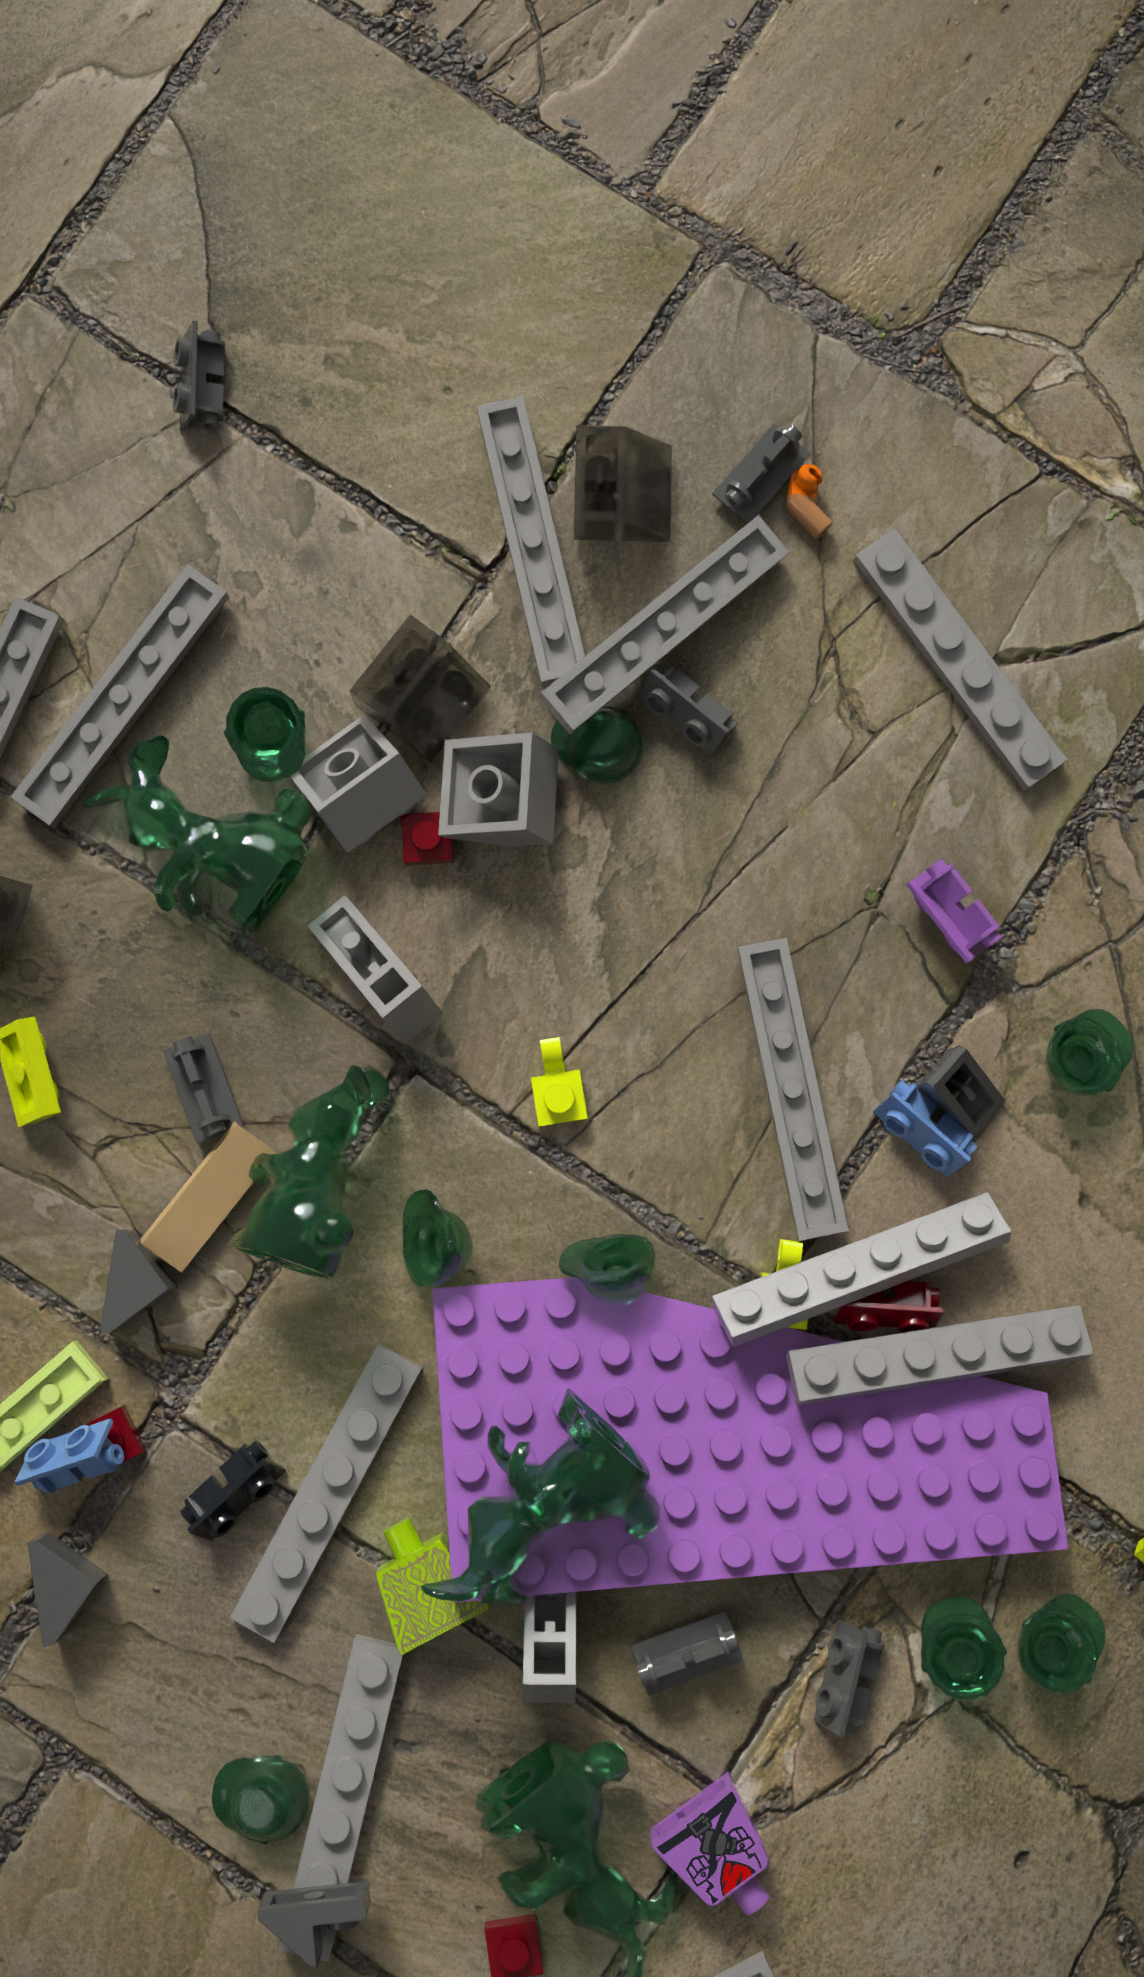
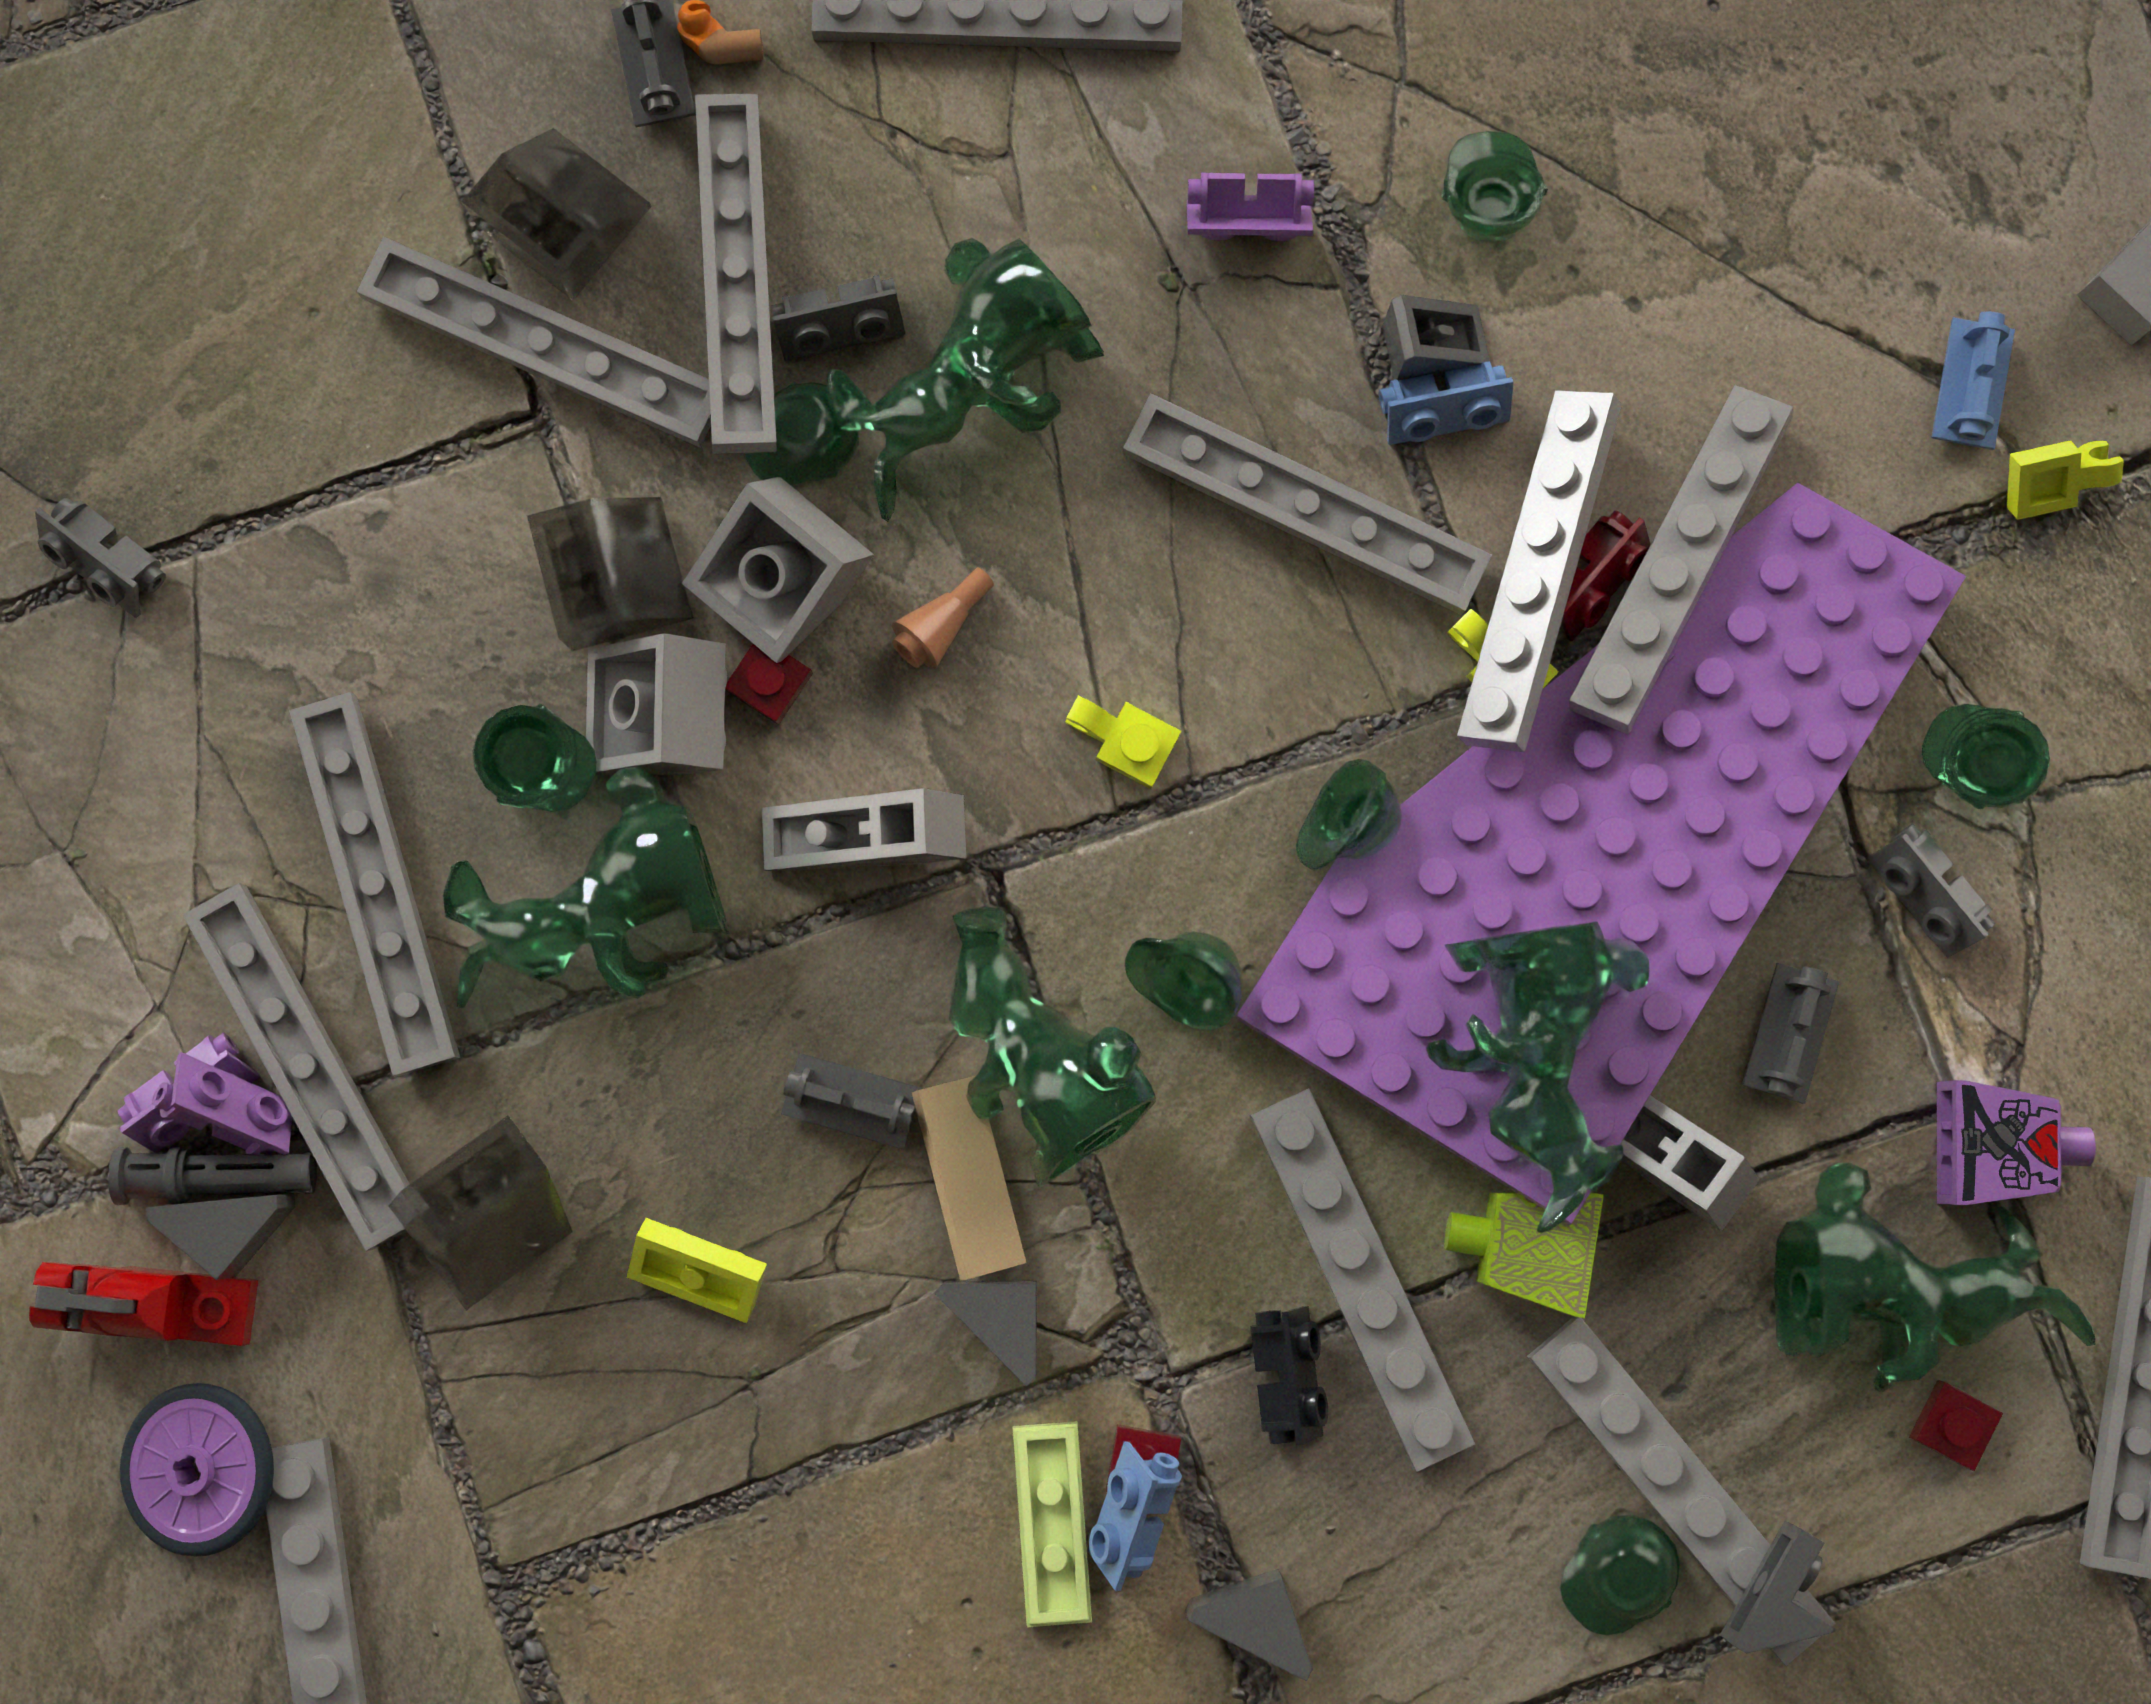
camera: 50 degrees left, 0 degrees up
clear green hat [1017,1593,1105,1694] -> none
none -> clear green animal [827,238,1104,522]
none -> nougat cone [892,567,994,669]

